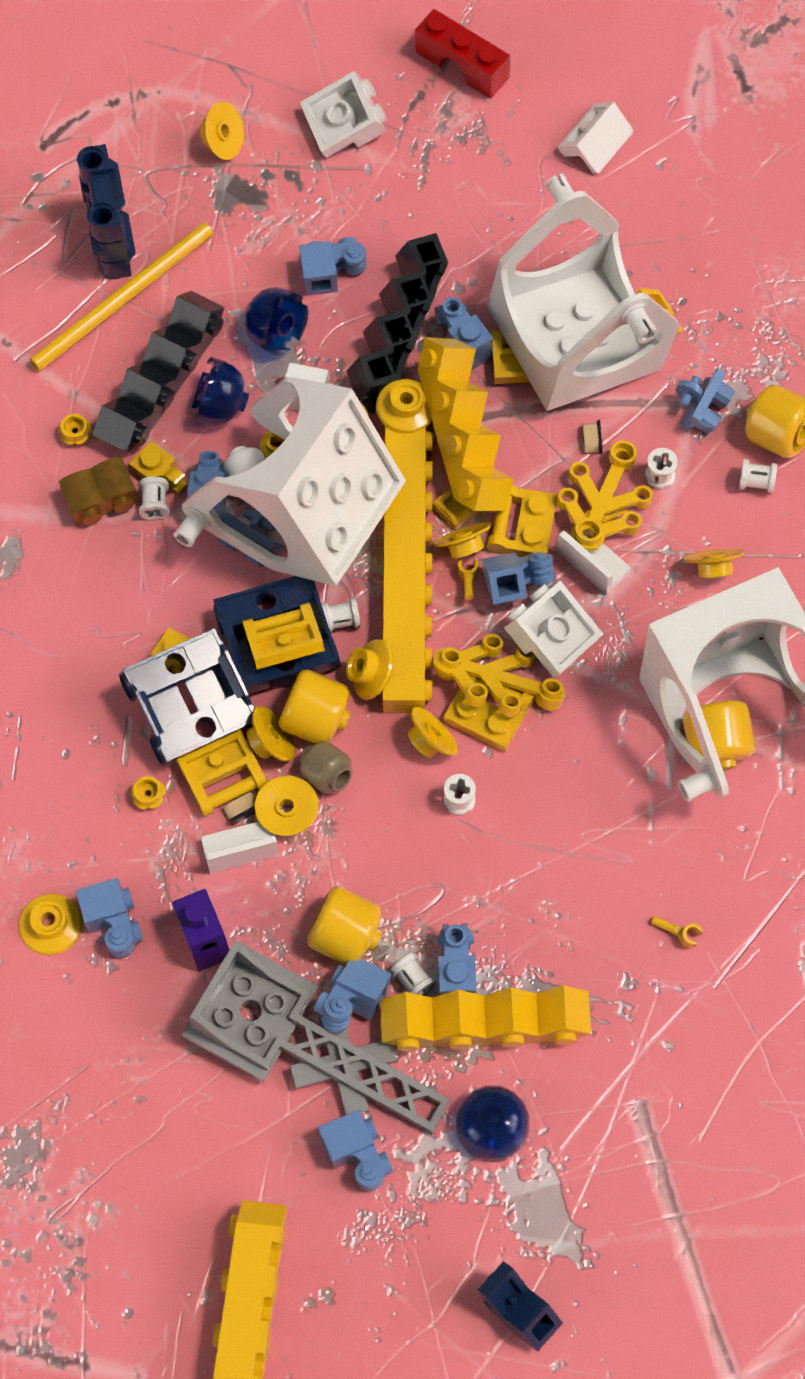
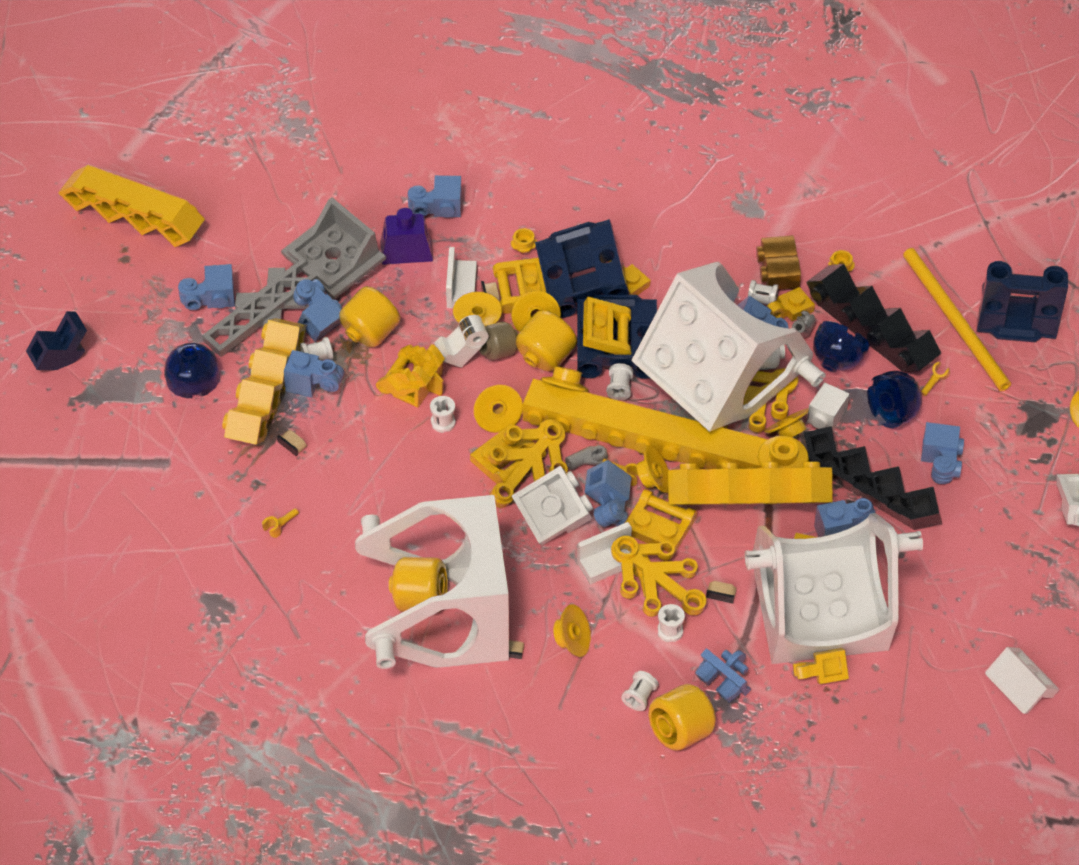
camera: 105 degrees right, 15 degrees down
yellow piece [18,893,83,955] -> none
none -> tan piece [277,430,307,456]
none -> yellow piece [376,344,445,408]
none -> white leg [434,315,489,368]
none -> light grey arm [565,445,608,470]
none -> light grey arm [792,311,816,338]
none -> yellow hand [920,362,950,396]

